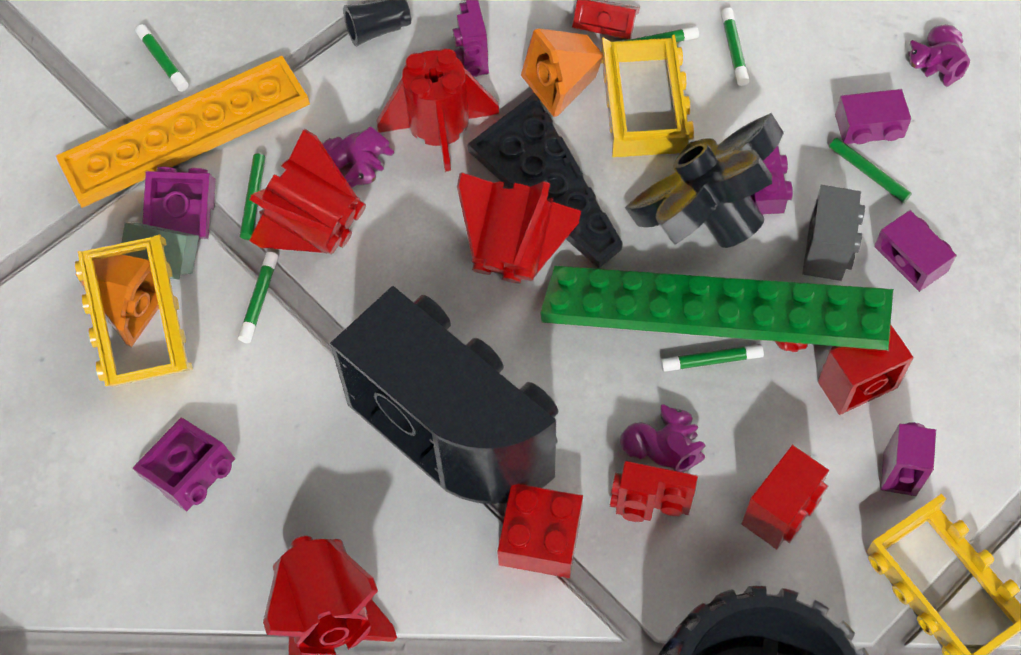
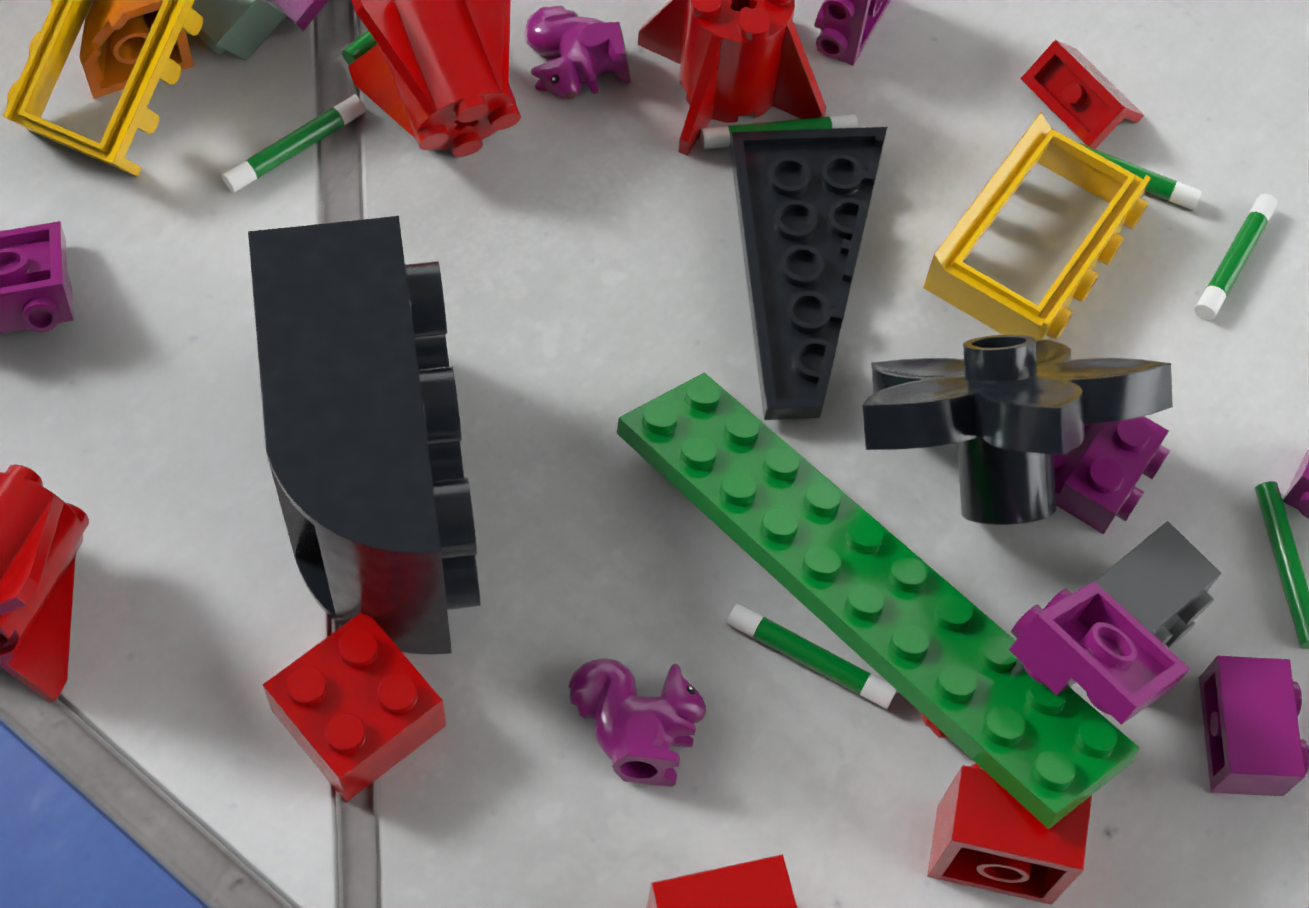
camera: 30 degrees right, 0 degrees up
red brick [457,173,581,284] -> none
orange slope [521,28,604,117] -> none
red plate [610,461,698,522] -> none
none -> bar [700,114,858,149]
none -> magenta plate [1009,581,1190,725]

